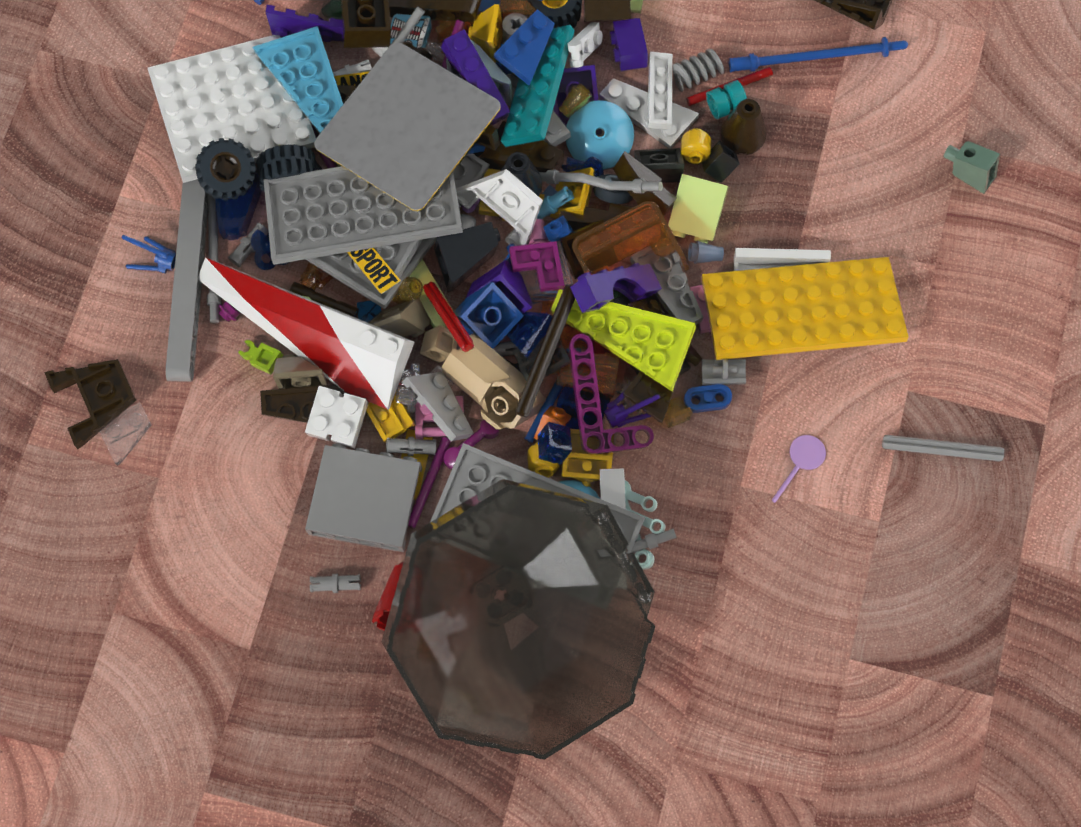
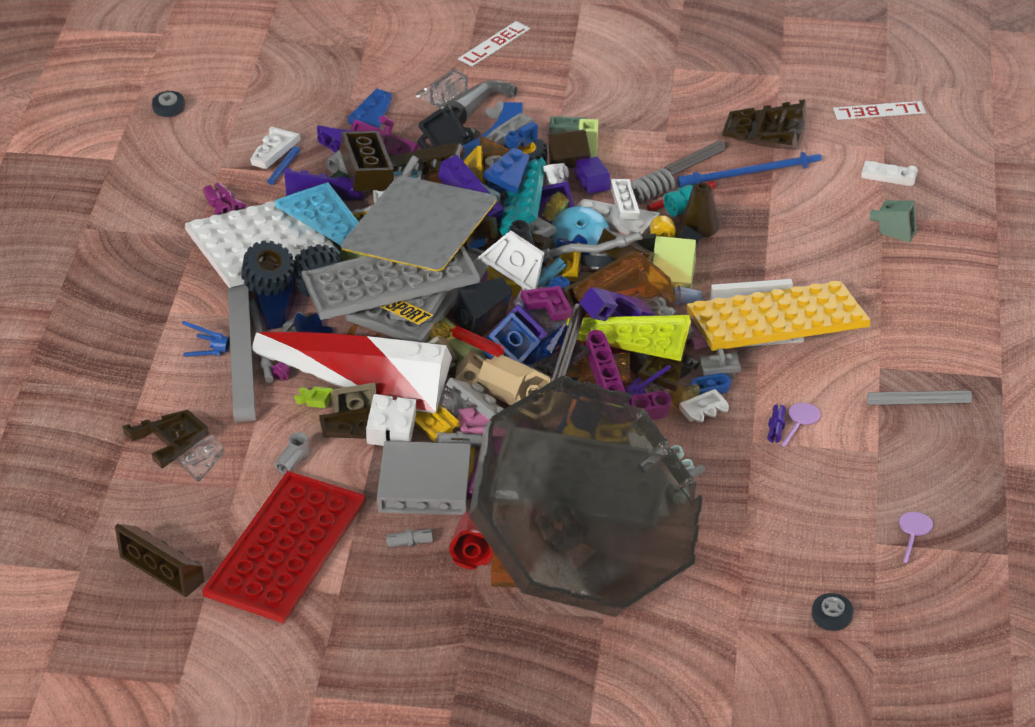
camera: 10 degrees left, 30 degrees down
none -> dark brown slope [115,524,205,597]
none -> red plate [202,470,366,624]
none -> magenta piece [203,182,247,215]
none -> light grey piece [274,432,310,475]
none -> axle [664,140,726,175]
none -> white plate [679,389,729,423]
none -> dark purple pin [767,404,786,443]
none -> black wheel [811,593,854,631]
none -> white plate [861,161,918,186]
none -> lavender piece [899,512,933,563]

